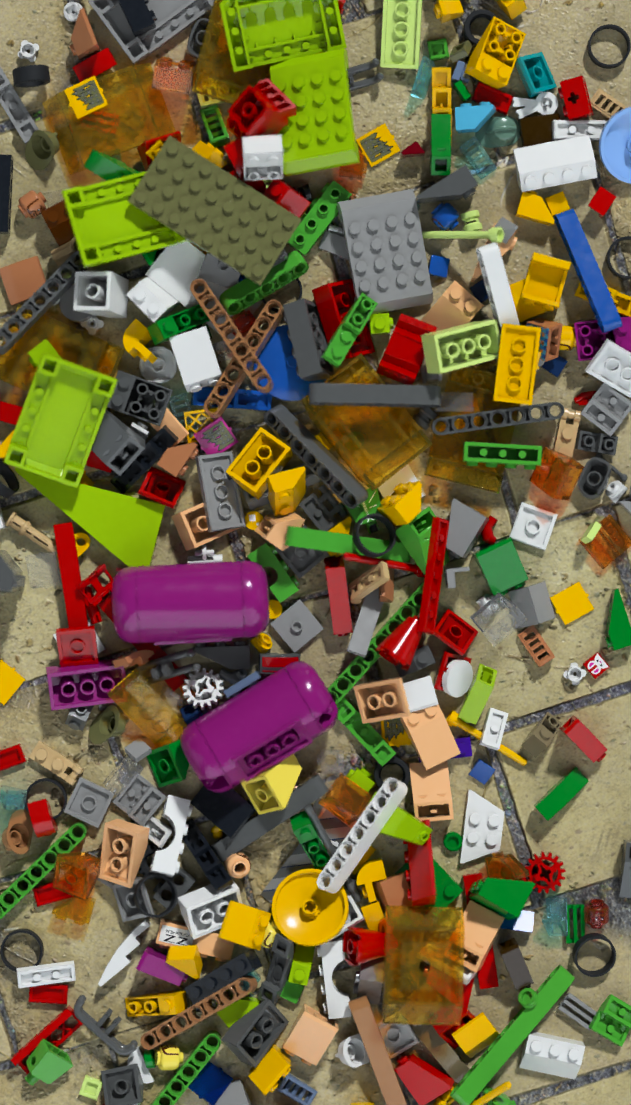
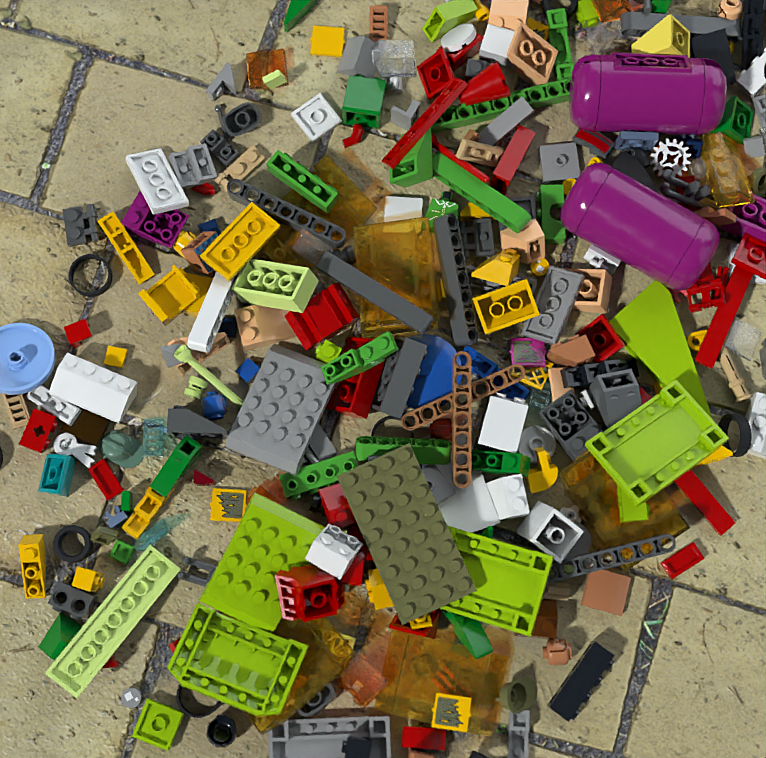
camera: 145 degrees left, 10 degrees down
bright green slope [199,104,231,148] -> none
black tyre [352,514,396,558] -> none
yellow slope [377,481,422,526] -> none
light grey slope [446,498,489,559] -> none
medium azure slope [455,102,496,133] -> none
yellow slope [465,16,526,89] -> none
yellow slope [515,191,555,226] -> none
clear orange slope [529,447,584,500] -> none
blue beam [554,209,622,333] -> none
white plate [606,481,628,504] -> none

